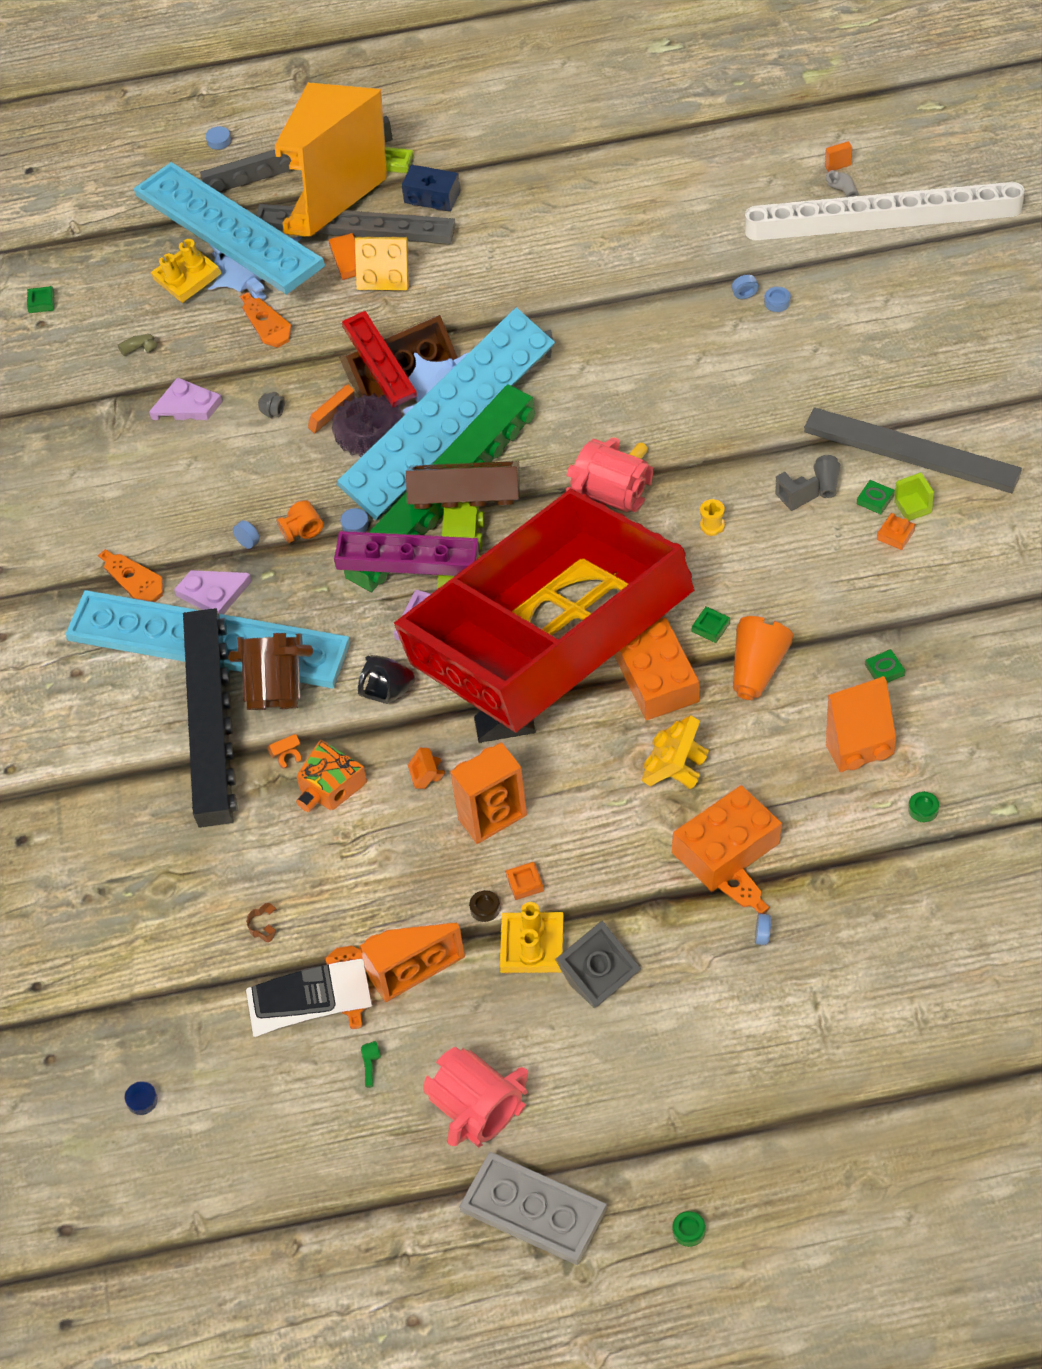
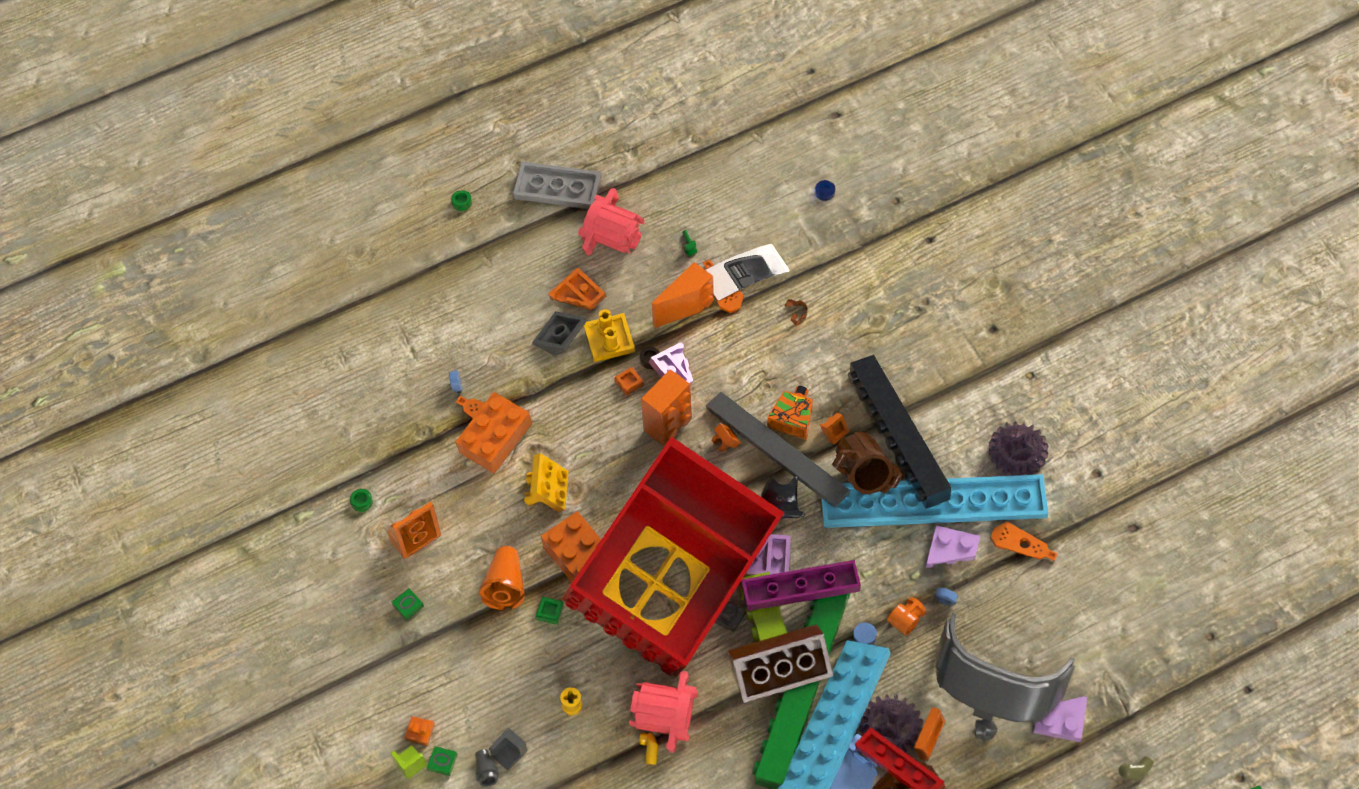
camera: 160 degrees right, 5 degrees up
none -> orange wing [548,267,607,310]
none -> wing [649,342,693,386]
none -> dark grey tile [706,392,850,508]
none -> dark grey piece [935,613,1075,724]
none -> clear purple gear [988,420,1049,476]

